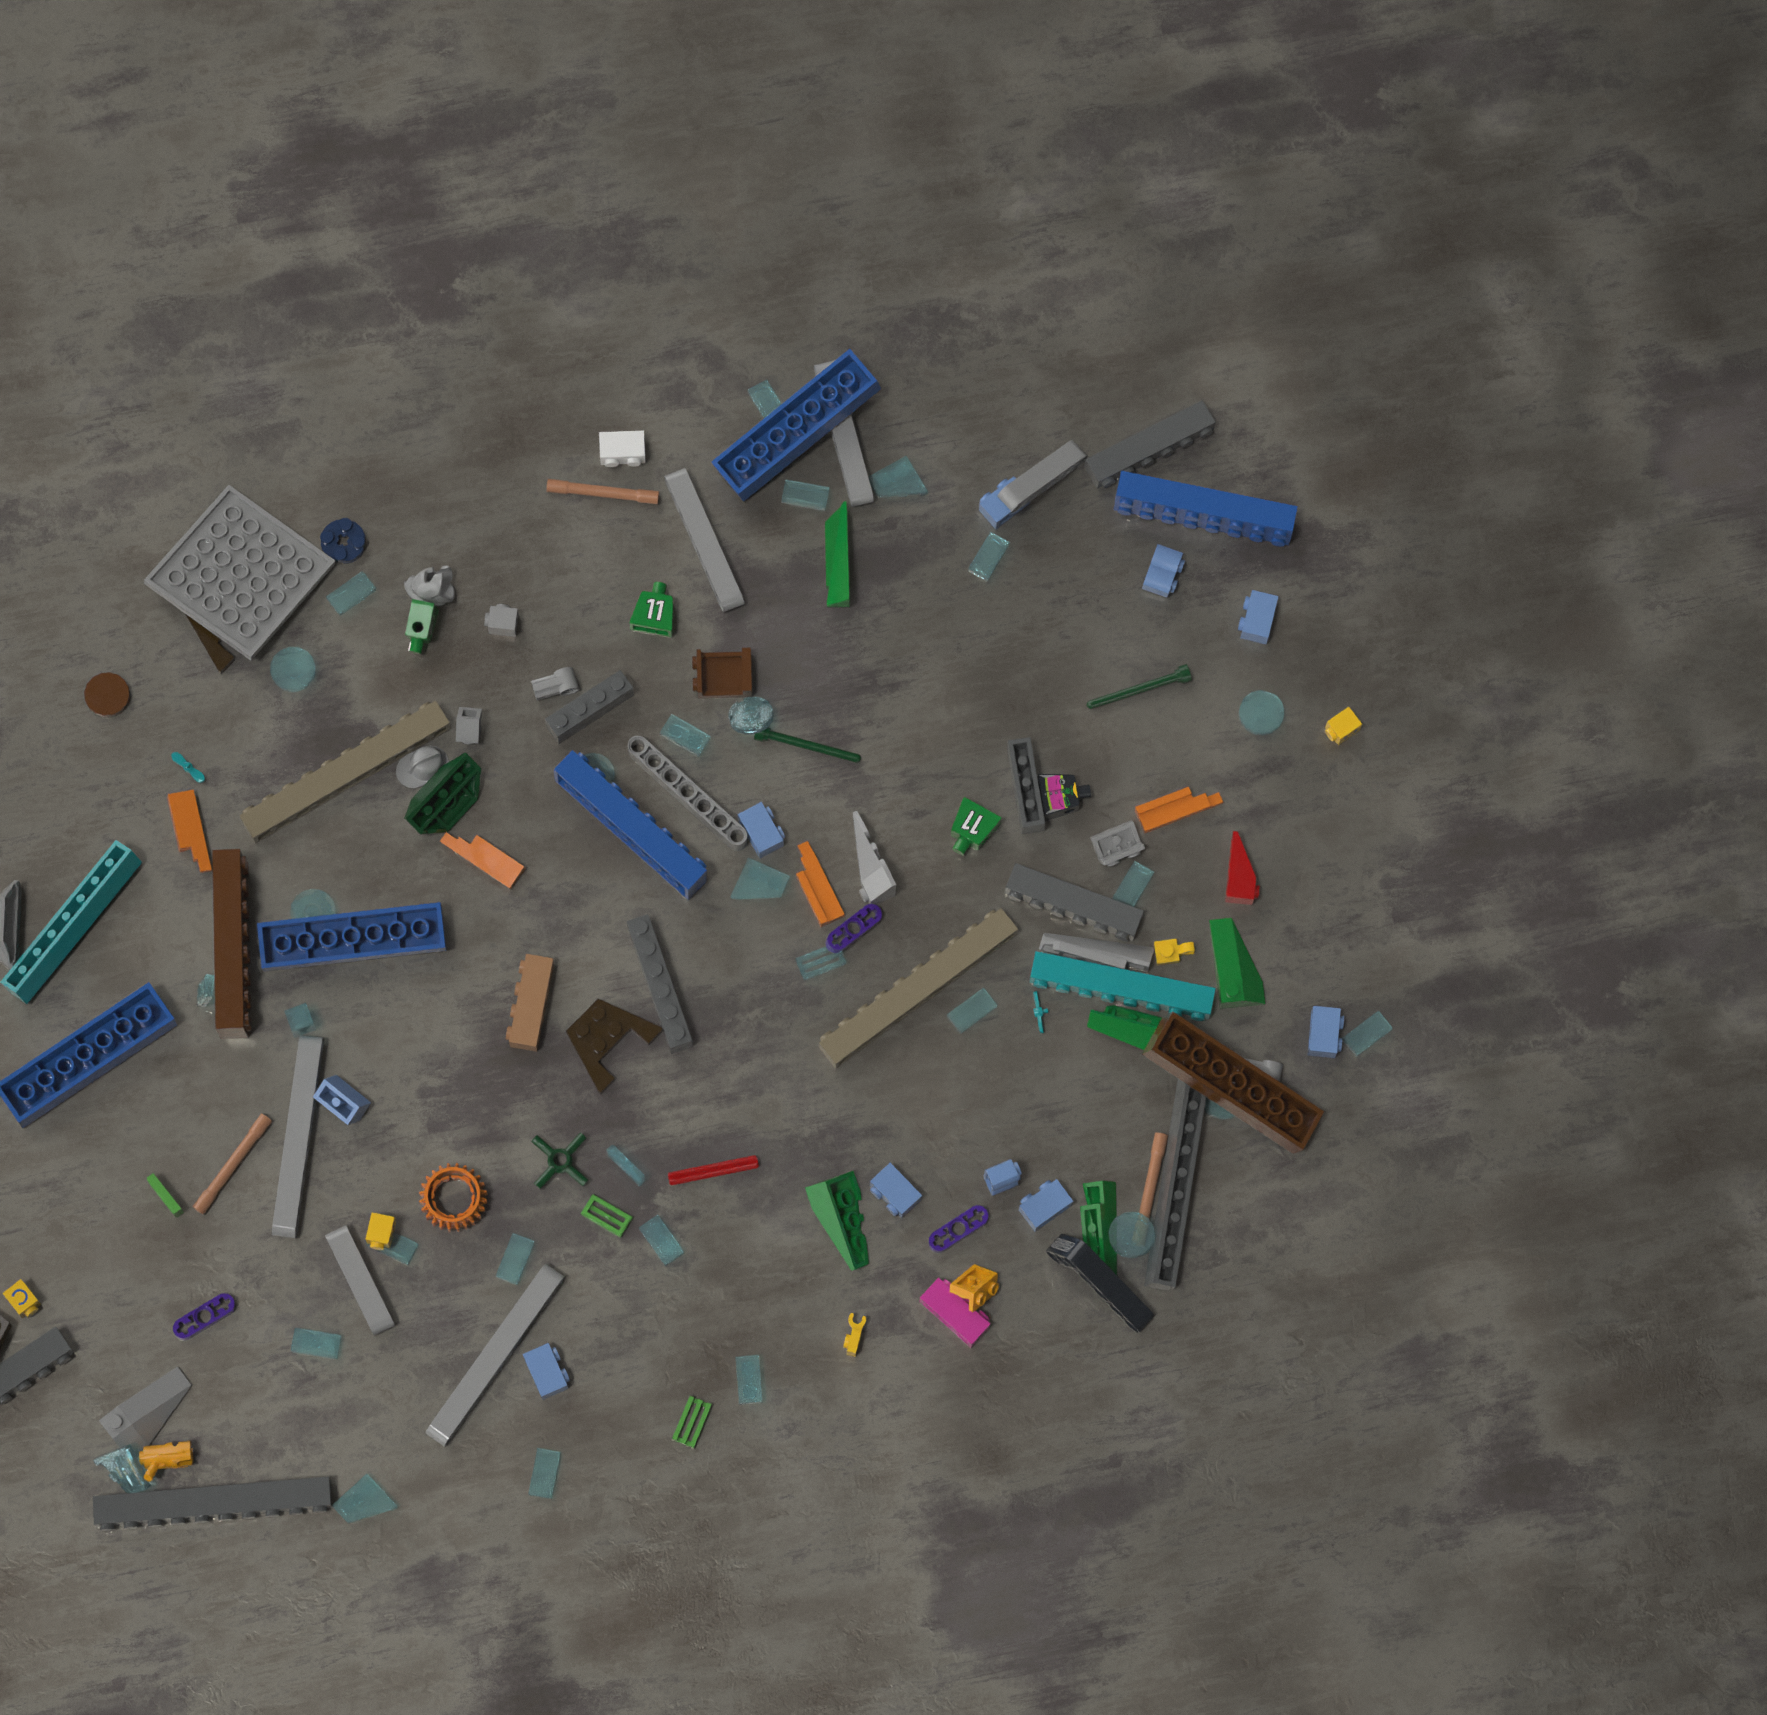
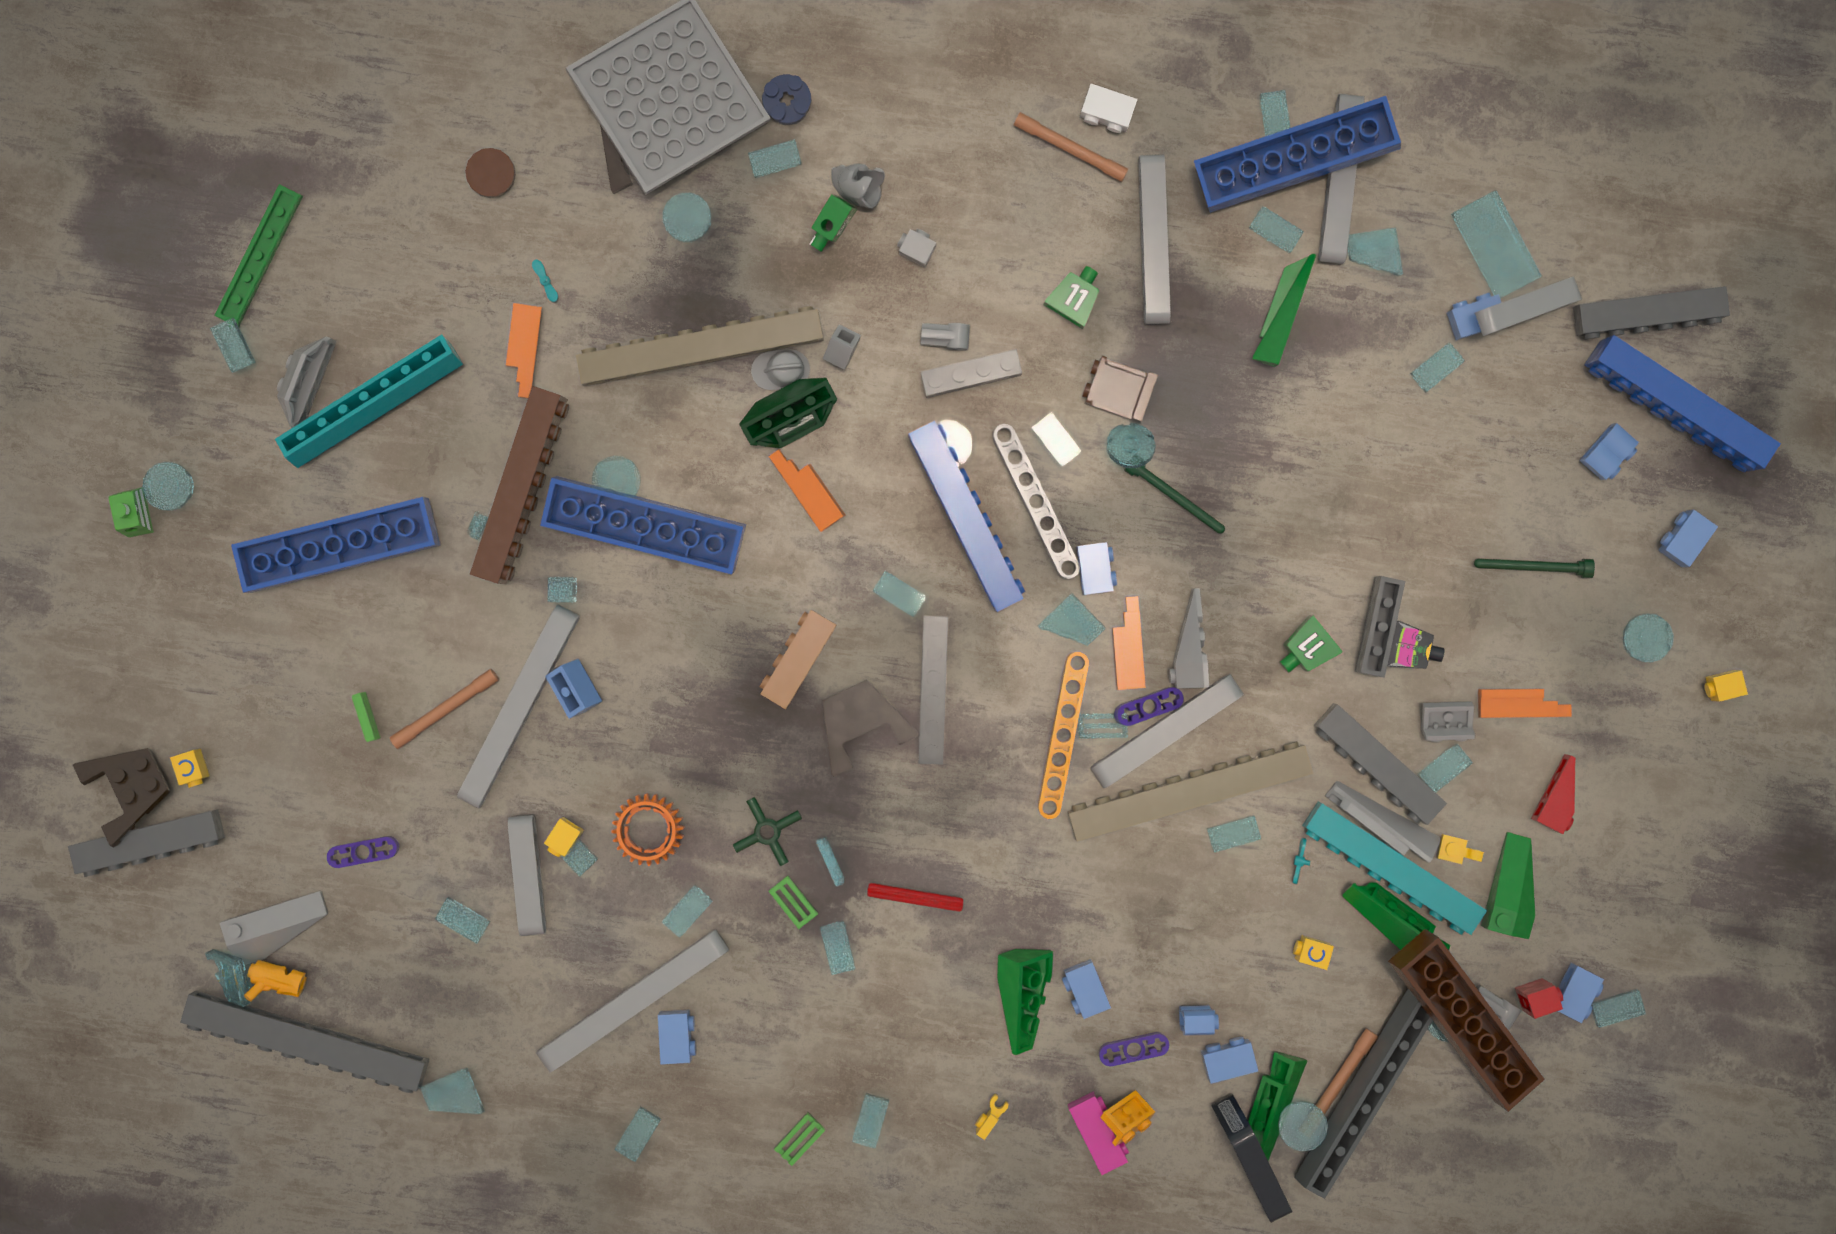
camera: 30 degrees right, 15 degrees up
none -> clear light blue tile [873,571,926,617]
none -> light orange beam [1038,652,1089,819]
none -> light grey beam [1090,674,1244,788]
none -> yellow brick [1293,935,1334,970]
none -> clear light blue tile [1451,190,1542,298]
none -> red brick [1515,978,1564,1019]

